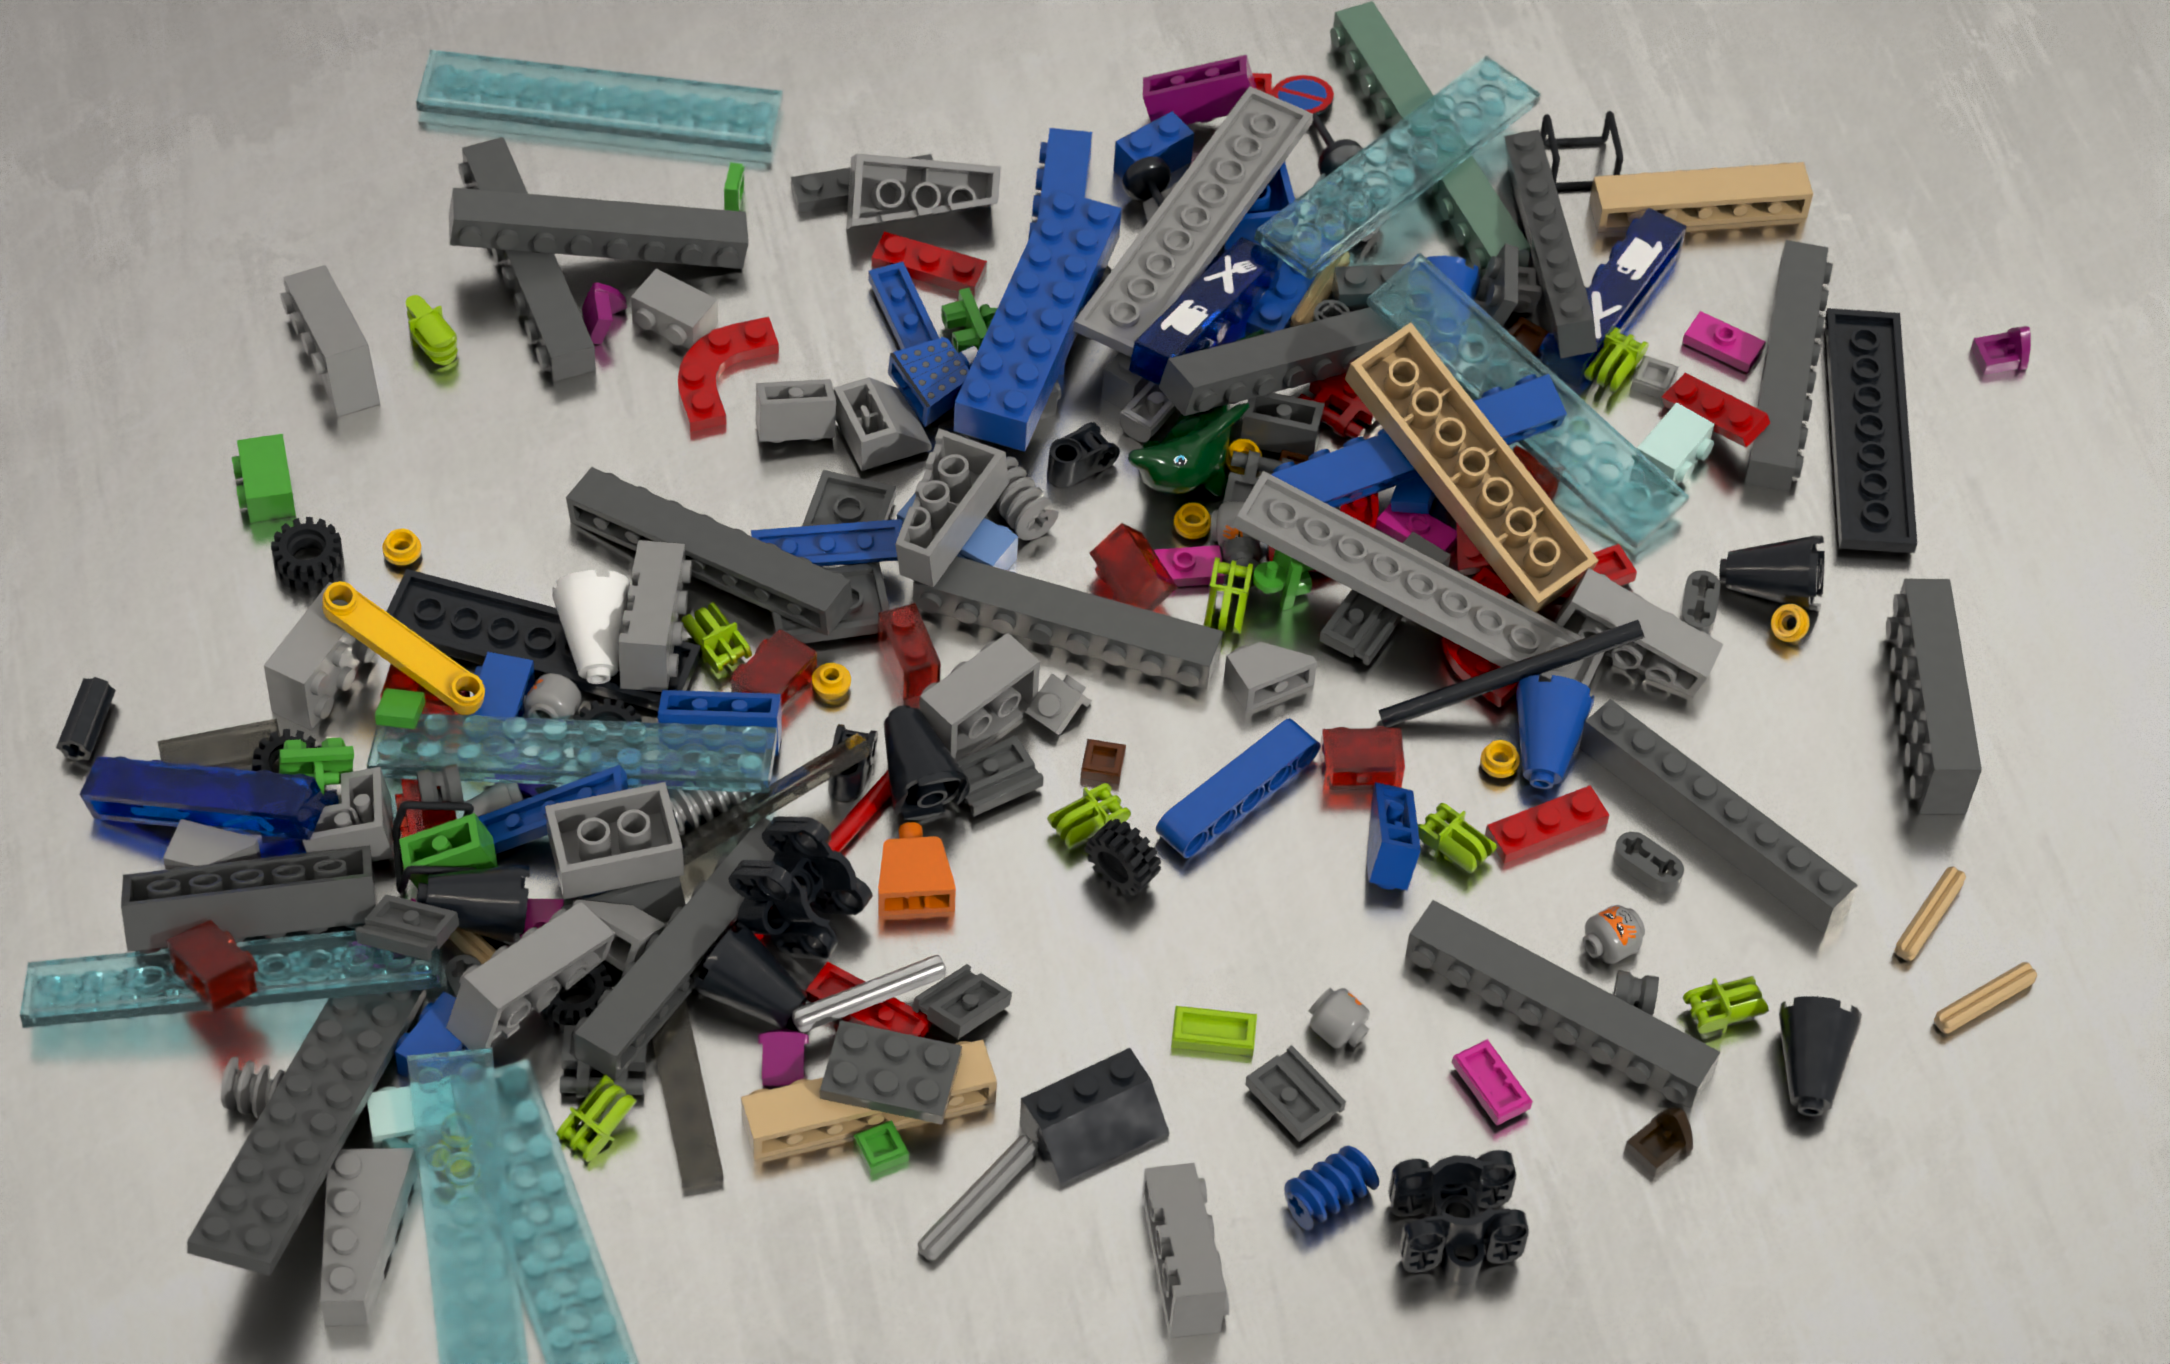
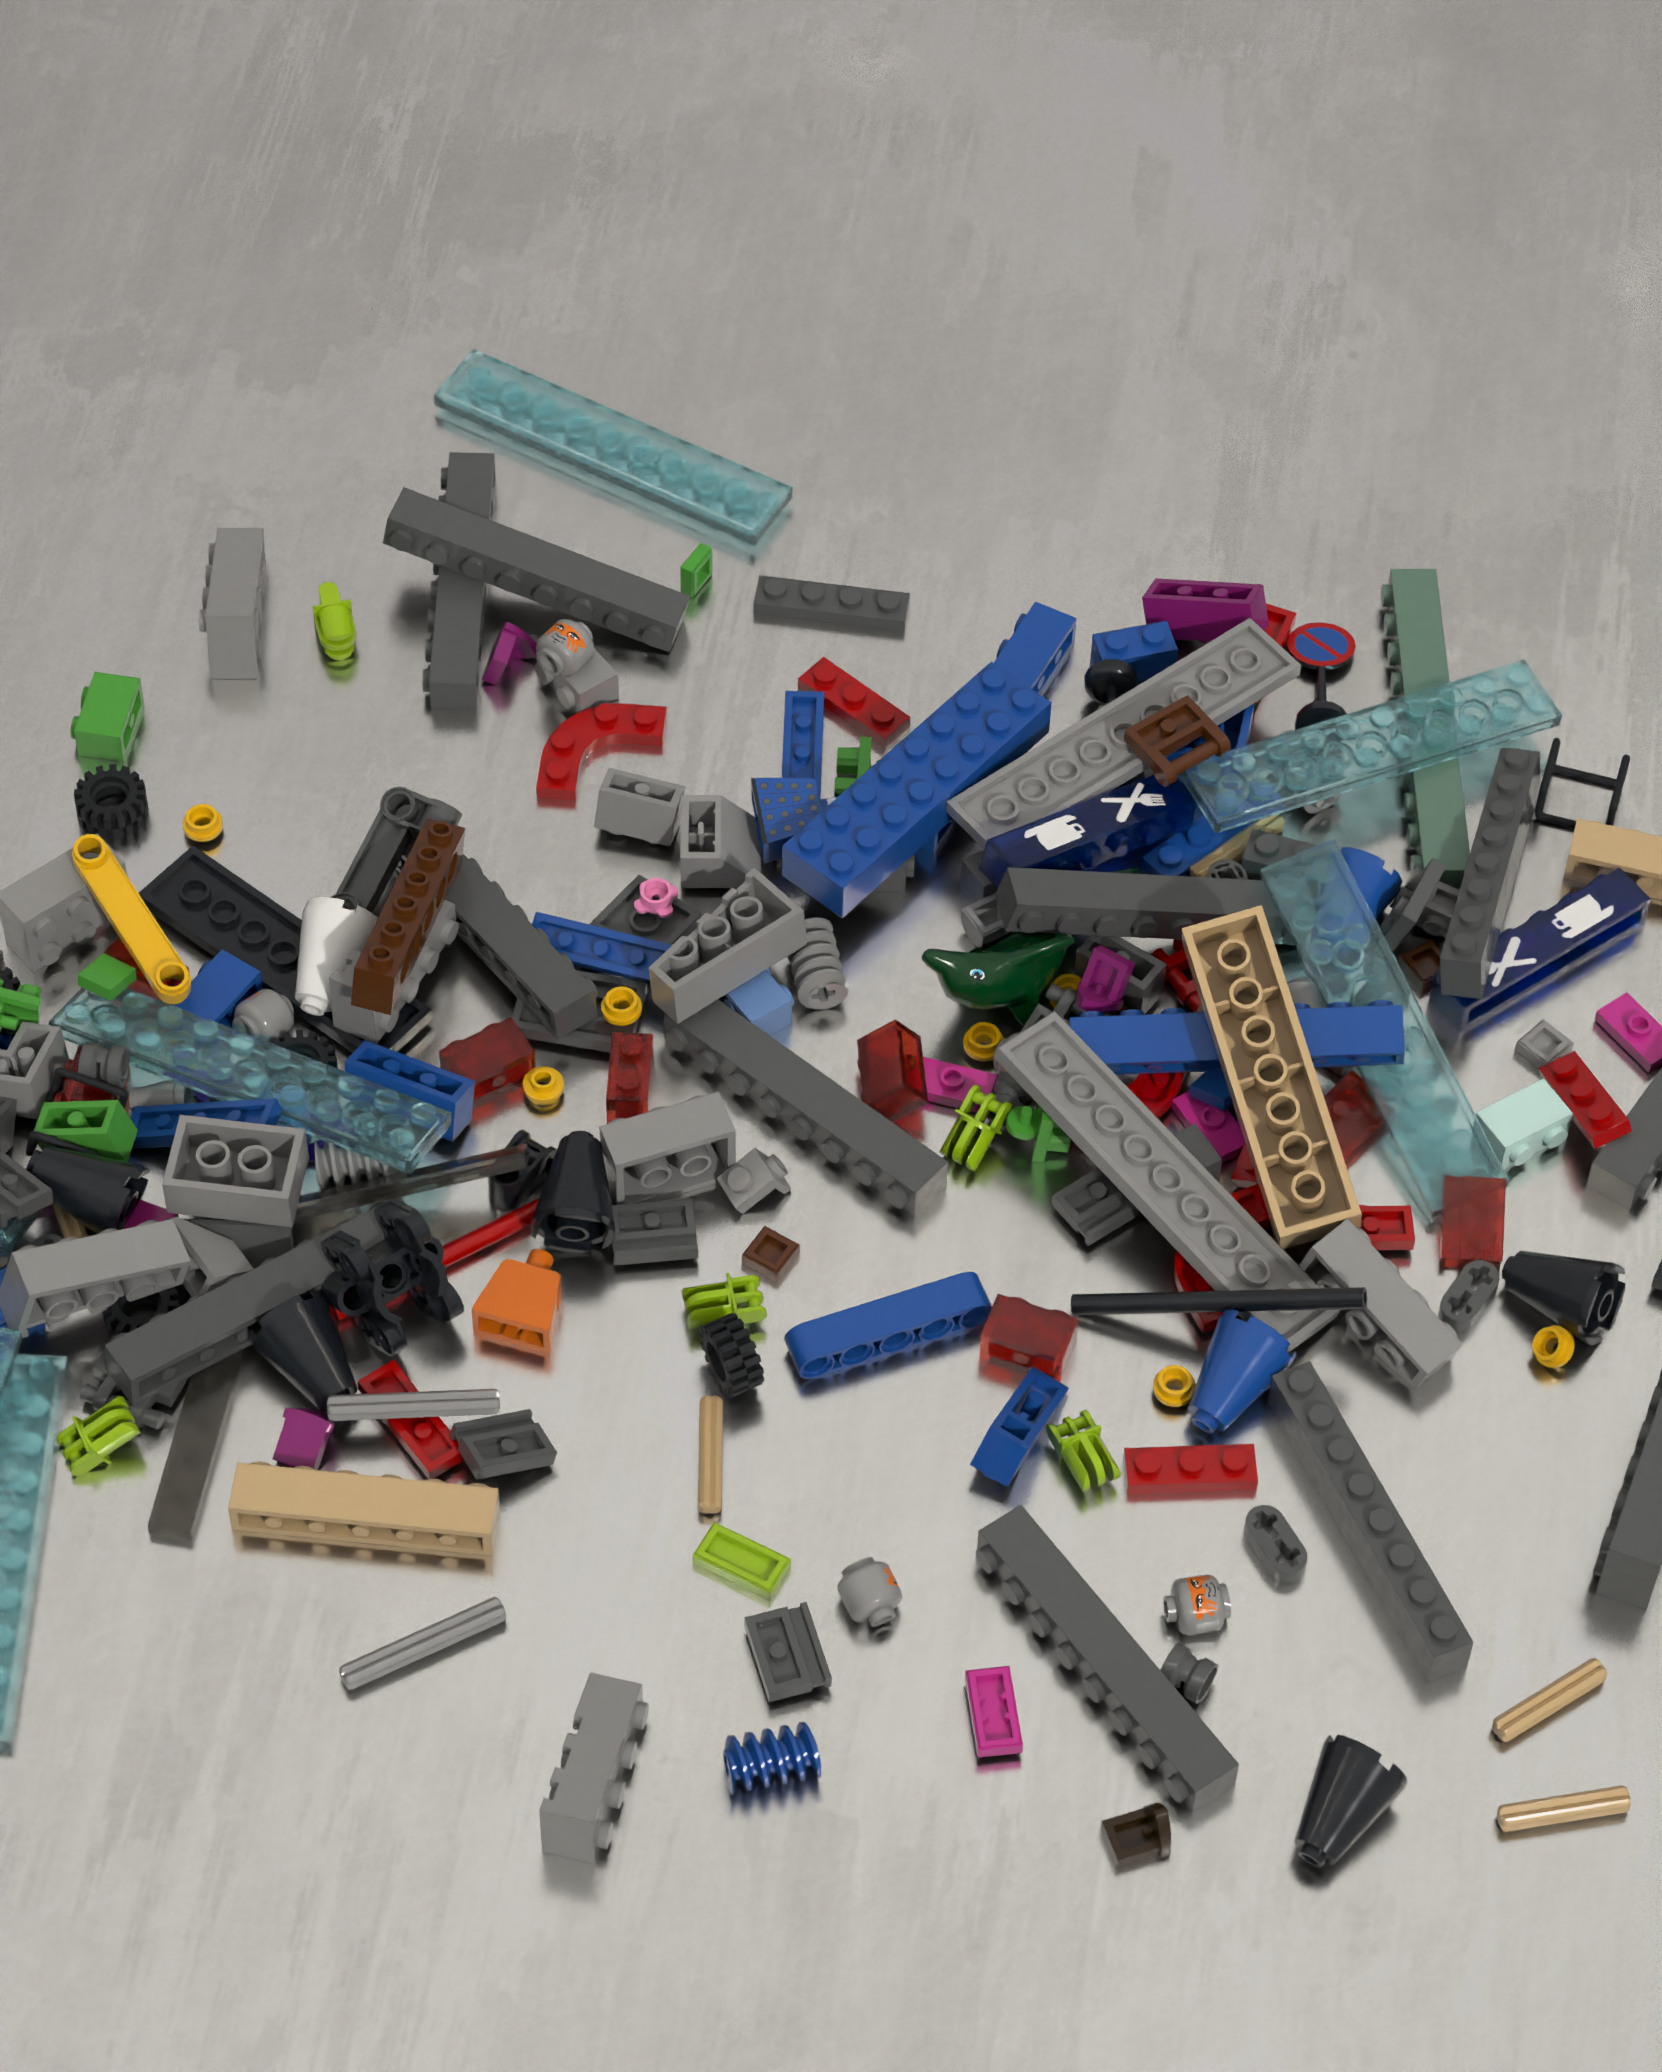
camera: 25 degrees right, 0 degrees up
lime arm [681,602,752,673] -> none
dark grey plate [820,1020,962,1125] -> none
light grey wedge [846,153,1001,230] -> none
bright green tile [854,1120,909,1175] -> none
black slope [1019,1048,1169,1188] -> none
black piece [1047,422,1120,488] -> none
light grey slope [1224,641,1317,712] -> none
black piece [1388,1150,1529,1286] -> none
lime arm [1584,327,1649,392] -> none
lime arm [1683,975,1769,1033] -> none
none -> dark grey piece [331,786,462,913]
none -> reddish brown brick [351,818,465,1015]
none -> light grey head [537,619,595,677]
none -> yellow plate [601,986,642,1026]
none -> bright pink plate [634,878,678,918]
none -> tan axle [698,1395,723,1514]
none -> magenta tile [1075,945,1135,1012]
none -> reddish brown plate [1124,695,1231,787]
none -> clear red plate [1439,1175,1506,1264]

